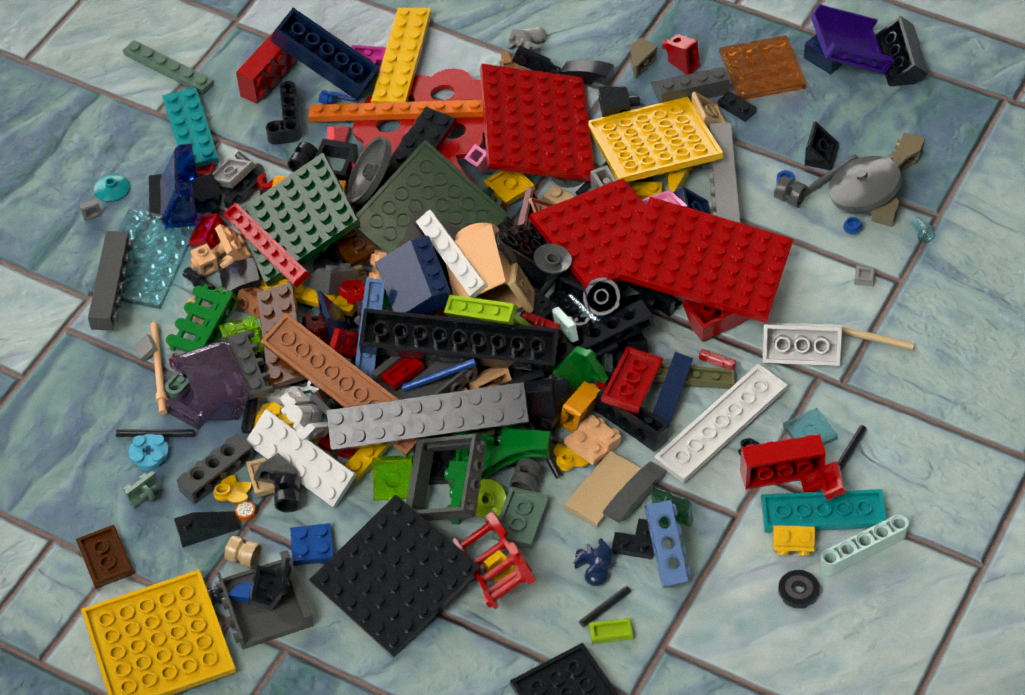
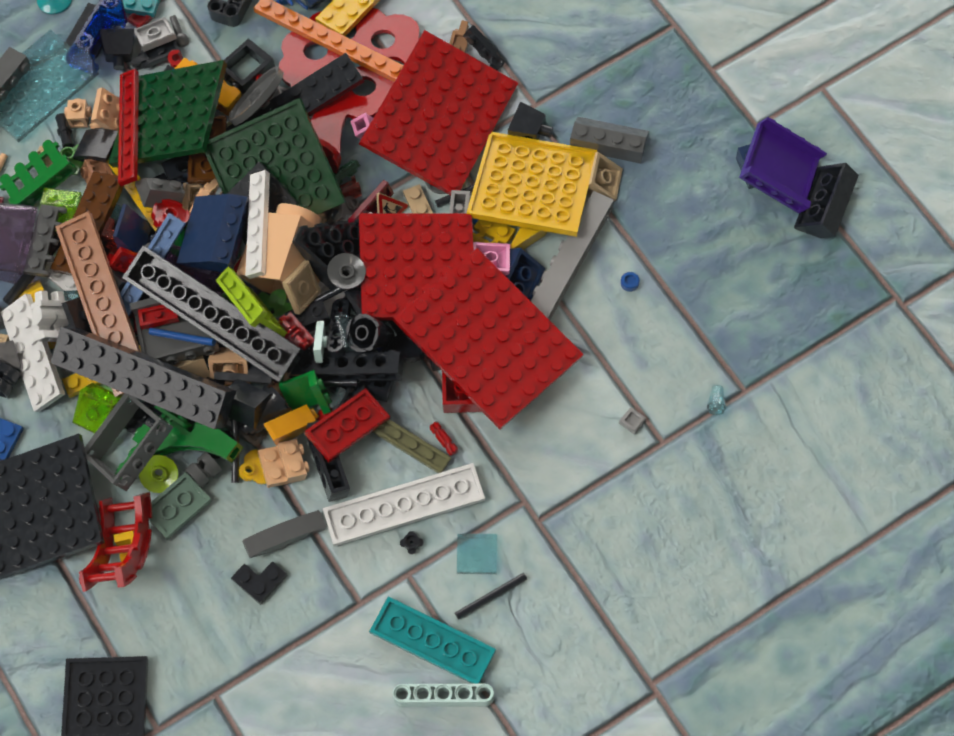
camera: 30 degrees right, 15 degrees up
light grey tile [80,199,102,221] -> none
red bracket [188,213,227,250] -> none
black wheel [287,142,318,173] -> none
coral piece [327,126,350,142] -> none
yellow plate [484,170,535,207] -> none
light grey animal [508,26,546,53] -> none
black slope [559,59,614,86] -> none
tan tile [564,451,642,527] -> none
dark blue animal [573,538,614,586] -> none
black bar [579,585,631,627] -> none
lime tile [589,618,633,644] -> none
dark tan slope [629,37,657,78] -> none
medium blue brick [644,500,690,587] -> none
clear green plate [651,488,694,529] -> none
dark blue tile [653,352,693,425] -> none
red torso [662,34,701,74] -> none
black plate [718,91,757,122] -> none
clear orange plate [719,35,806,100] -> none
red brick [740,434,826,490] -> none
white slope [762,322,842,366] -> none
yellow bracket [773,525,815,556] -> none
dark grey wheel [774,176,808,207] -> none
black tile [778,570,820,609] -> none
red plate [800,461,846,501] -> none
black slope [804,121,839,170] -> none
dark grey bar [806,154,858,196] -> none
dark grey dish [829,156,902,212] -> none
tan bar [841,326,915,351] -> none
blue plate [843,217,862,234] -> none
dark tan arch [869,133,925,227] -> none

